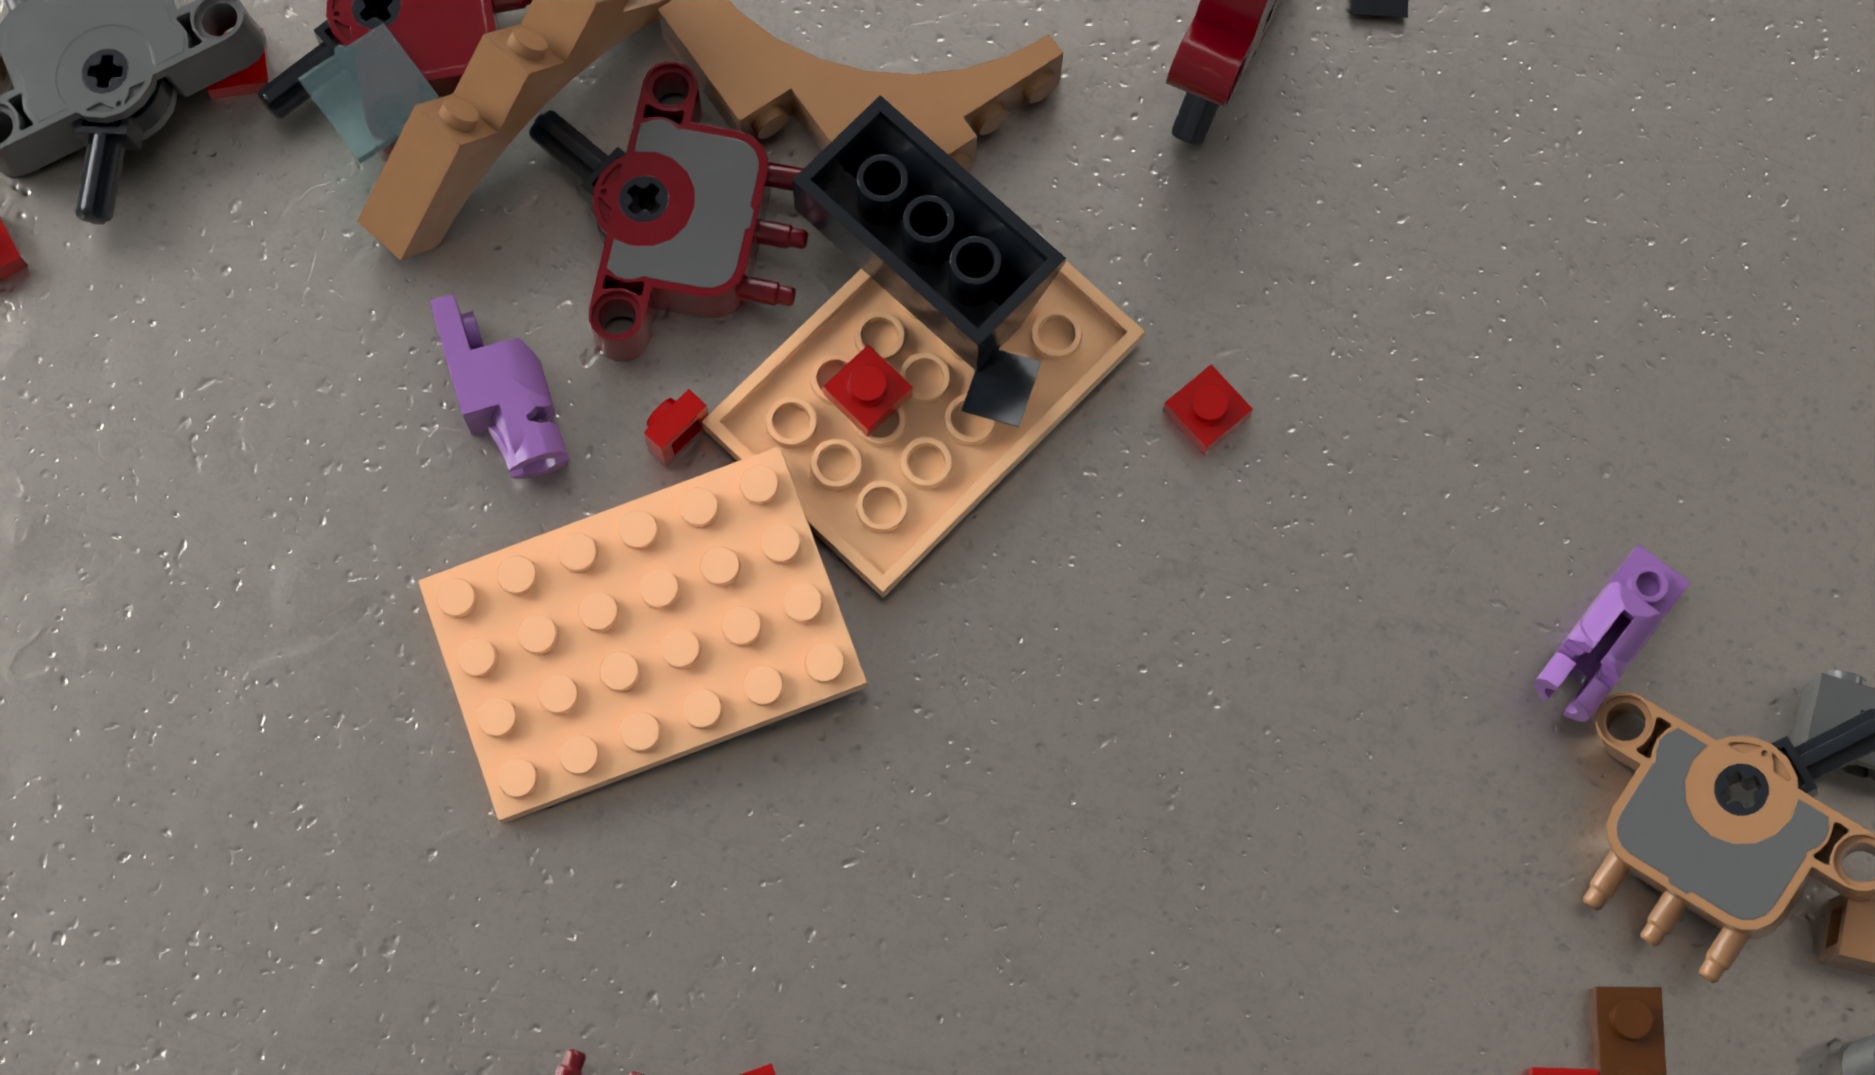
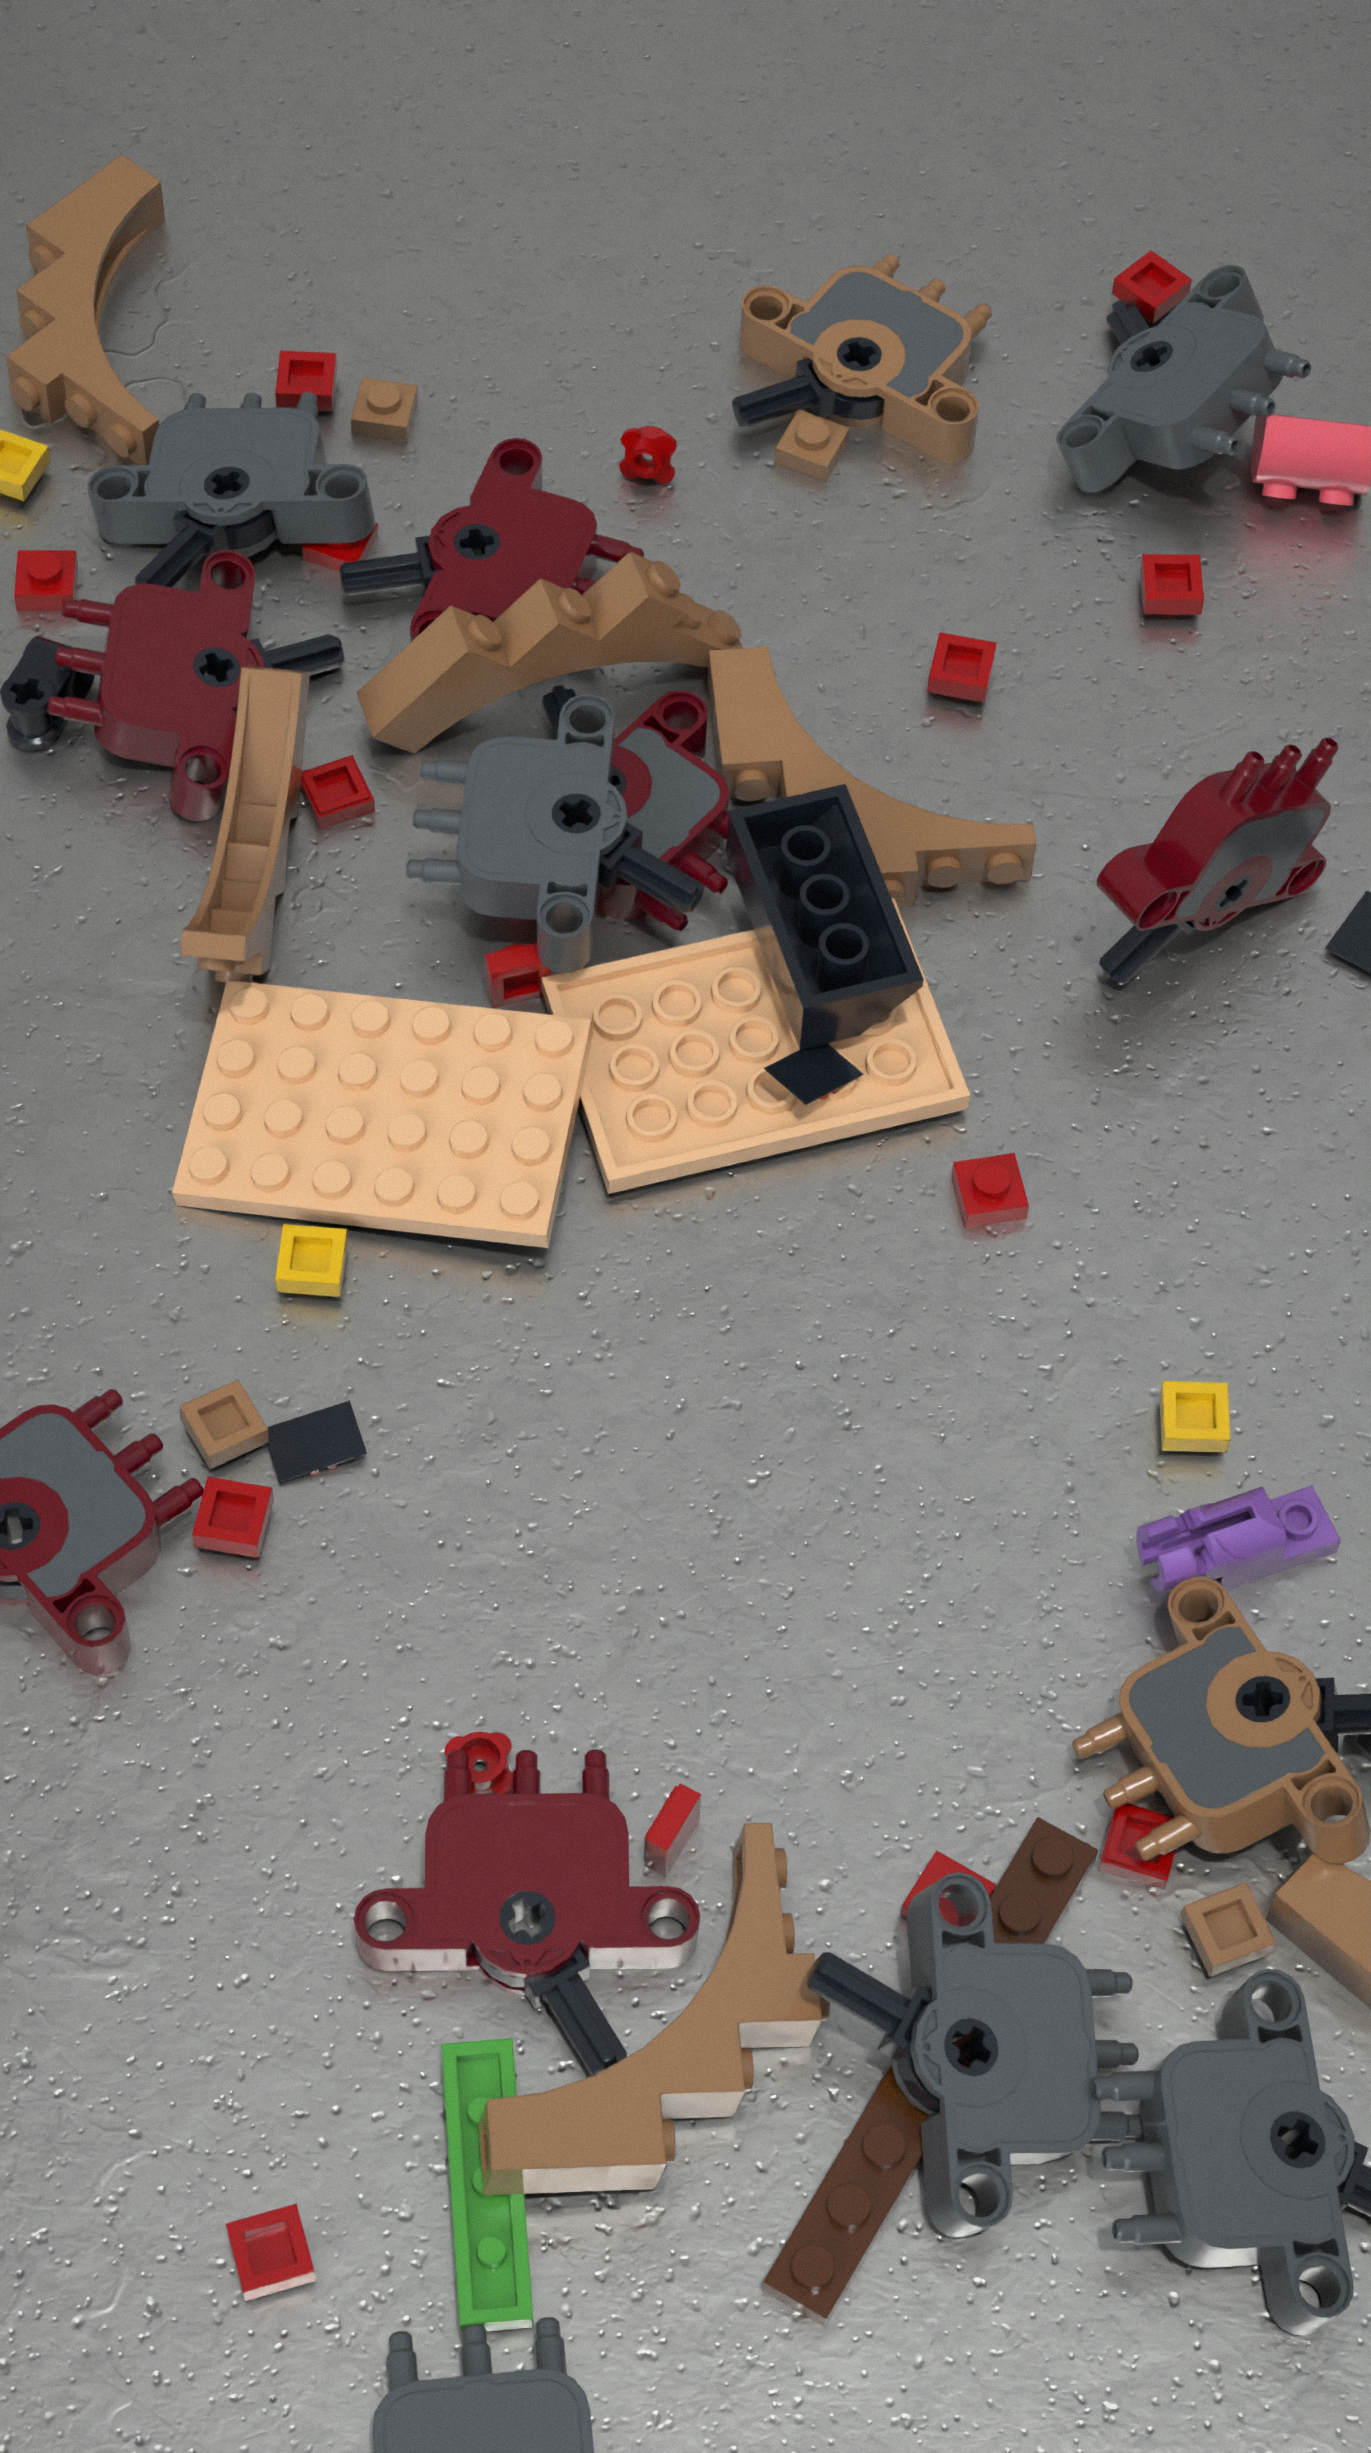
camera: 30 degrees right, 15 degrees down
clear light blue piece [298,23,440,164] -> none
medium lavender plate [429,294,569,479] -> none
red plate [823,344,913,437] -> none
none -> black piece [0,636,95,751]
none -> dark red piece [47,550,345,821]
none -> medium nougat plate [179,1380,269,1469]
none -> medium nougat arch [181,666,310,983]
none -> black piece [267,1400,367,1483]
none -> yellow plate [275,1224,348,1297]
none -> red tile [300,755,375,830]
none -> piece [406,694,704,973]
none -> red tile [1098,1803,1176,1890]
none -> yellow plate [1160,1381,1230,1453]
none -> medium nougat plate [1180,1882,1277,1977]

